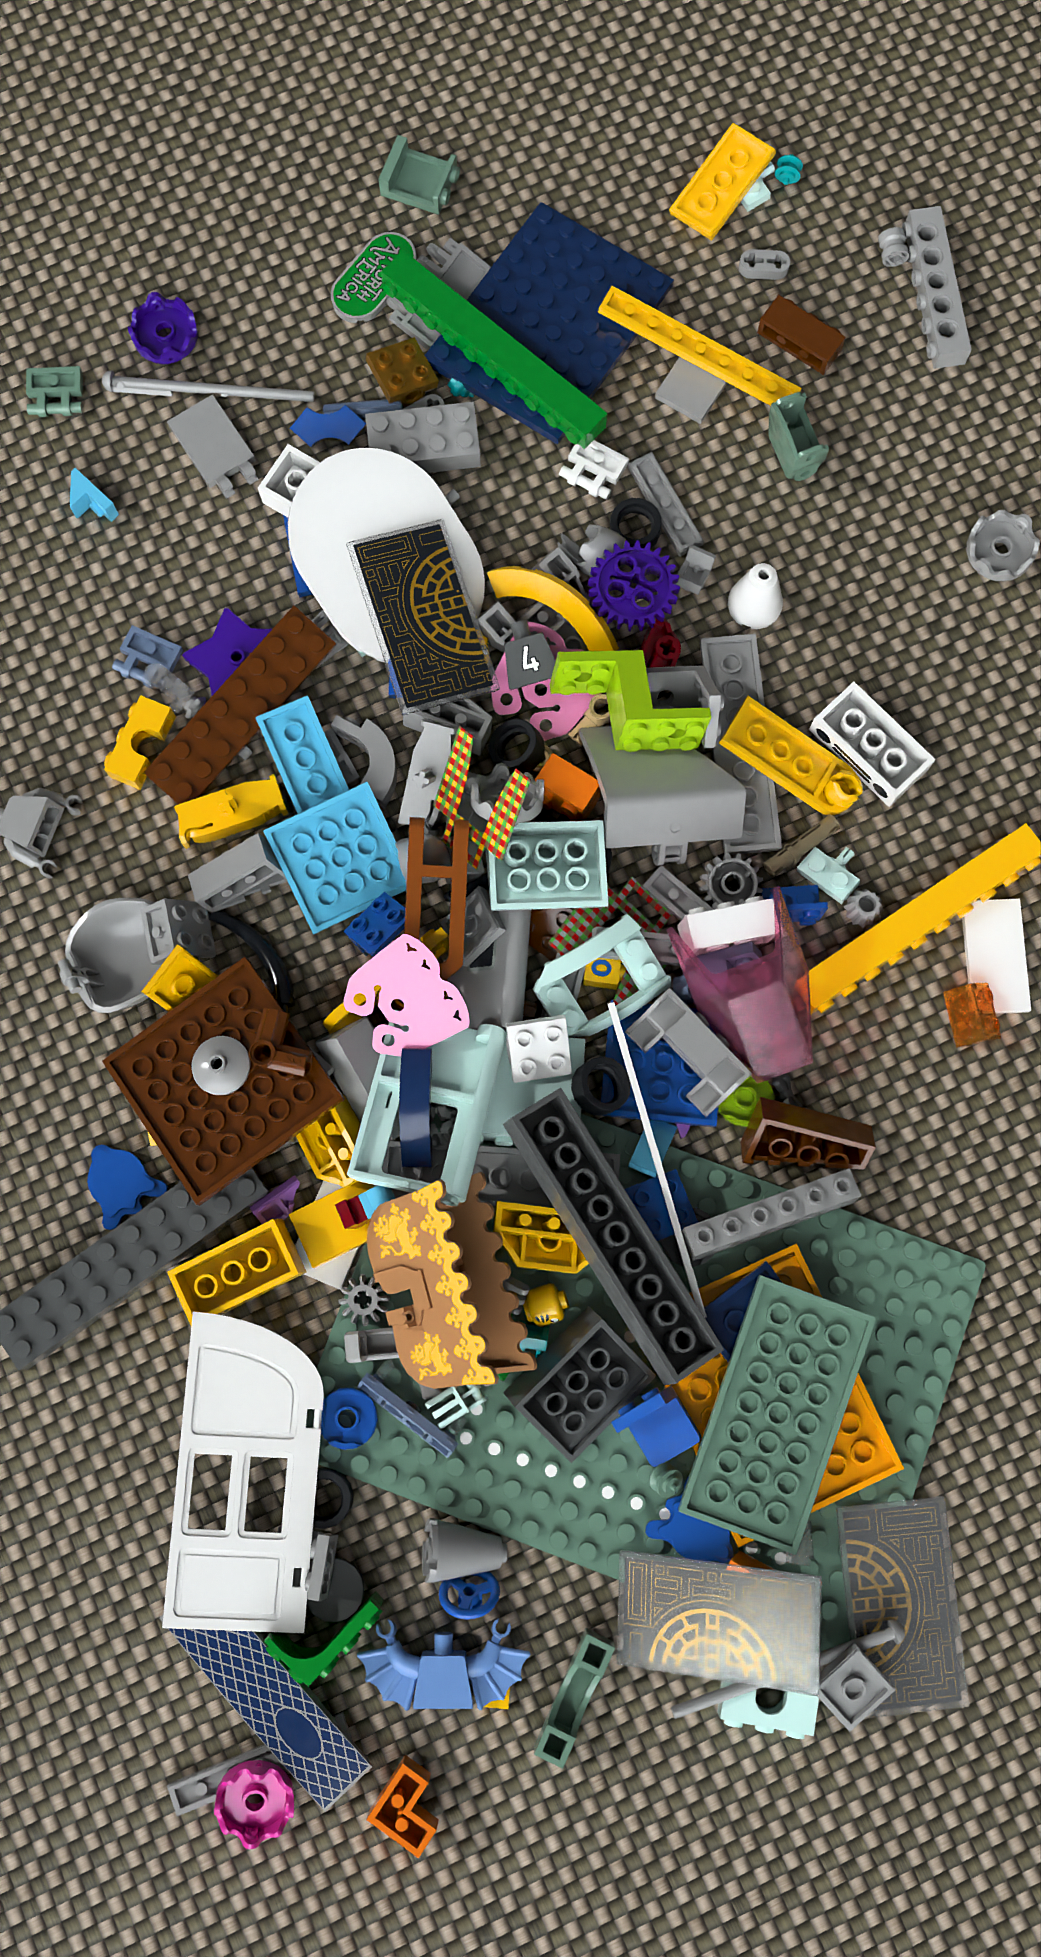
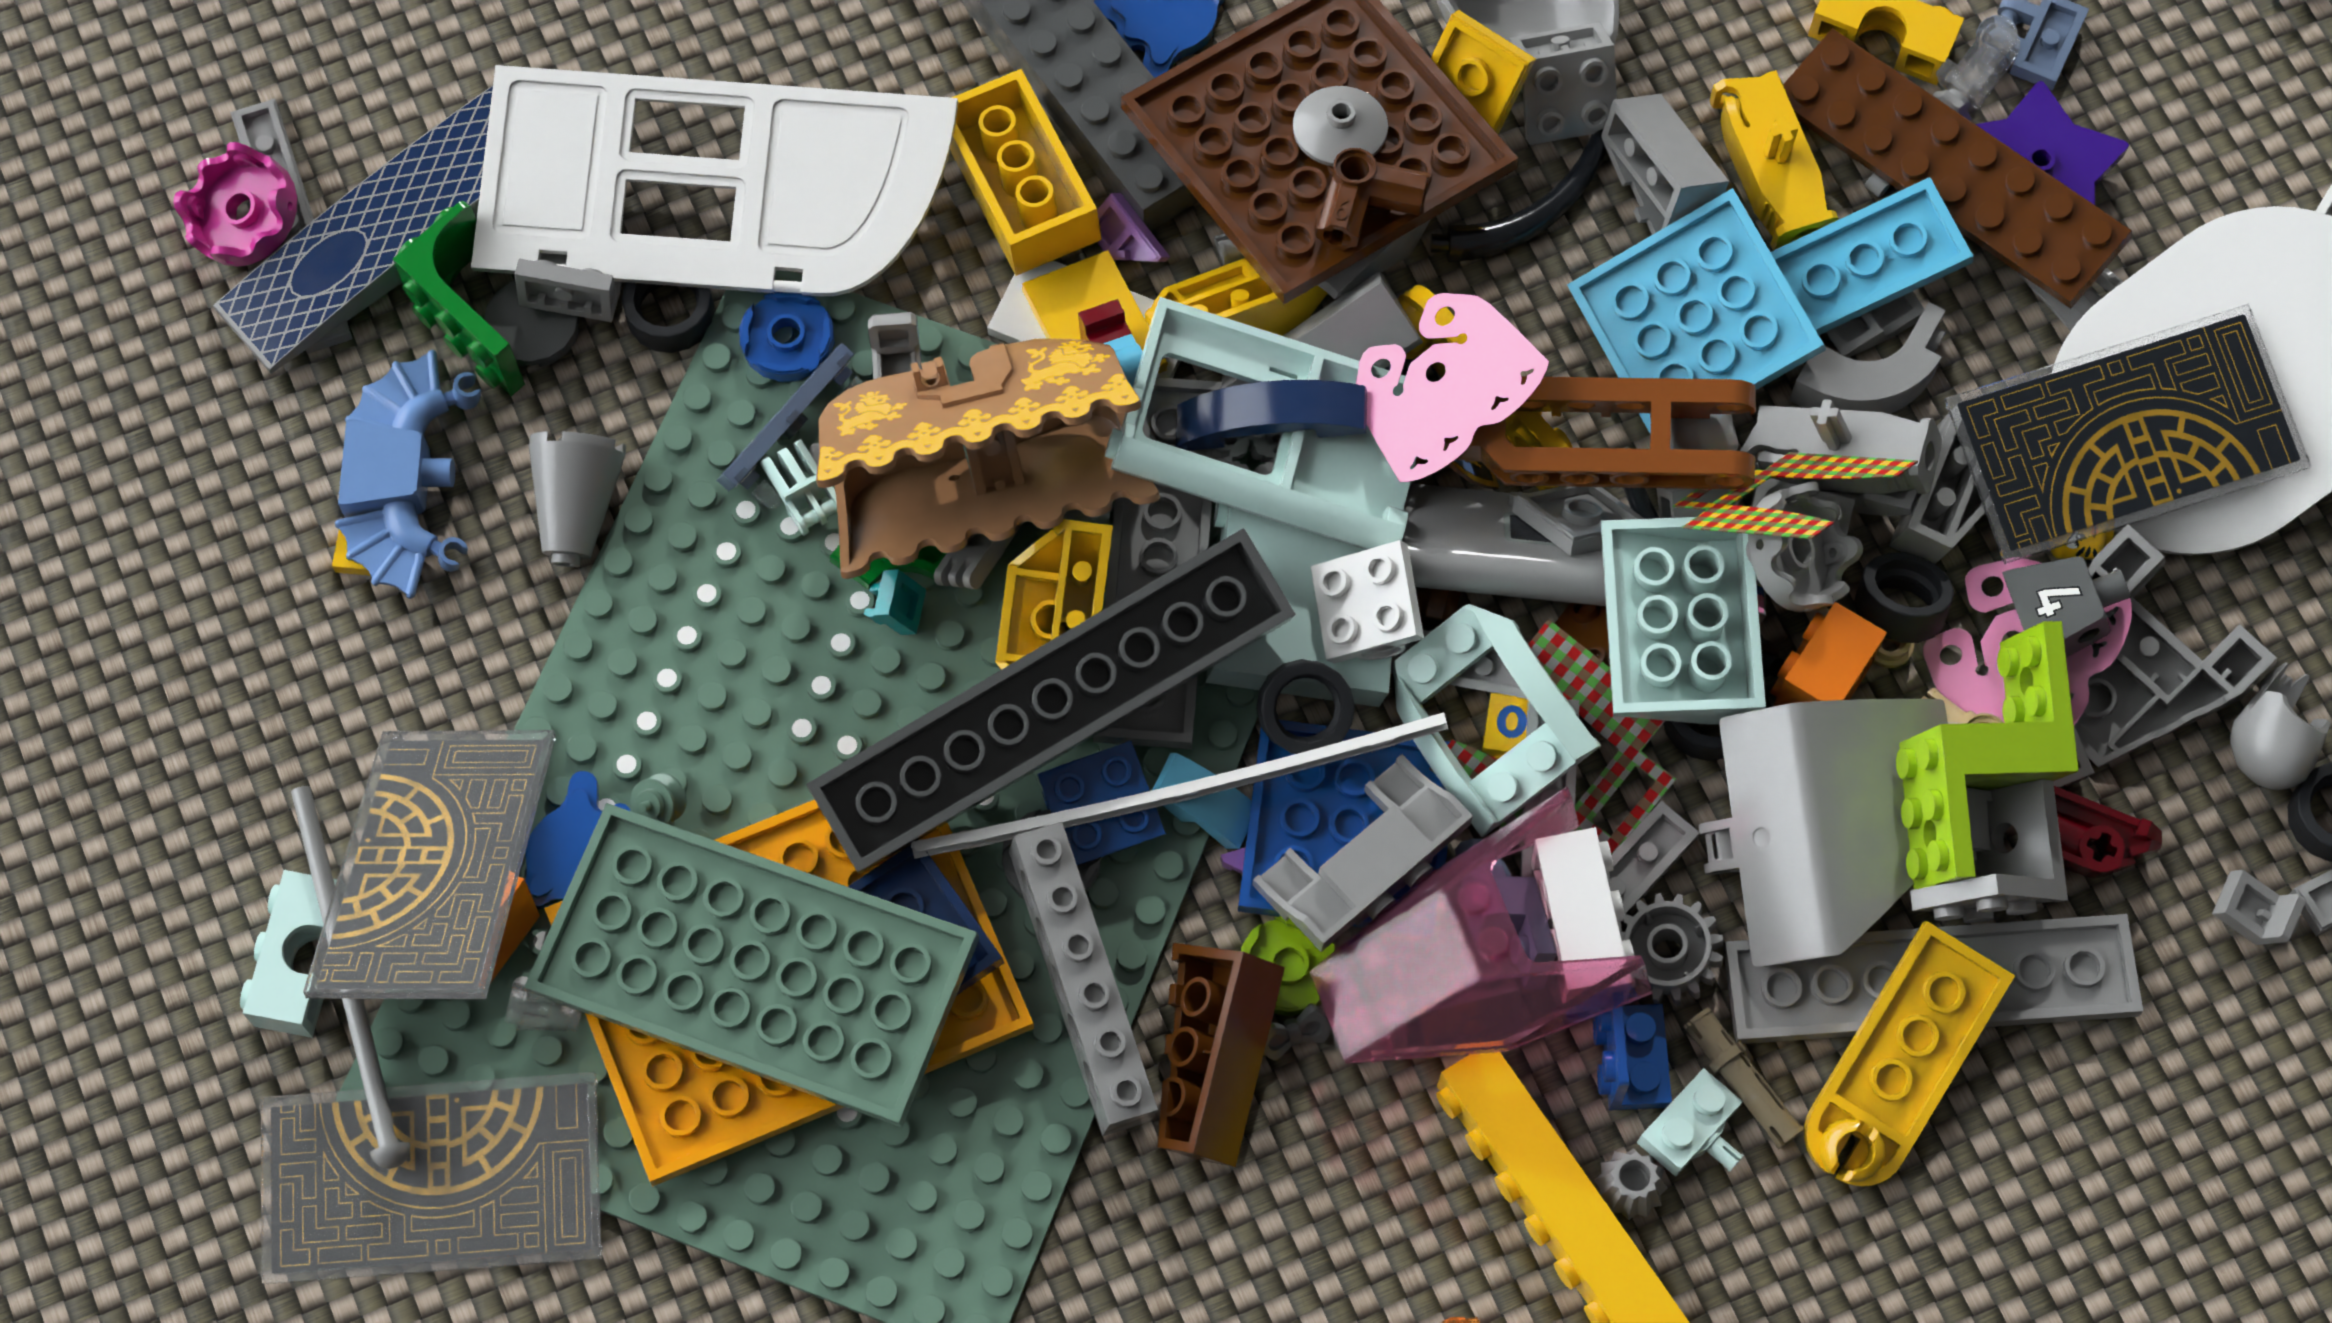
camera: 90 degrees right, 10 degrees down
light grey gear [338,1274,390,1326] -> none
blue bracket [343,892,405,957] -> none
orange brick [366,1755,439,1858] -> none
blue piece [439,1571,500,1619] -> none
yellow tile [487,566,619,651] -> none
dark grey slope [503,1306,656,1463] -> none
yellow head [523,1283,569,1327] -> none
sand green arch [534,1628,615,1769] -> none
dark purple gear [588,540,680,632] -> none
blue bracket [611,1385,701,1467] -> none
white cone [728,563,783,630] -> none
white brick [809,682,936,807] -> none
light grey tile [809,1642,896,1732] -> none

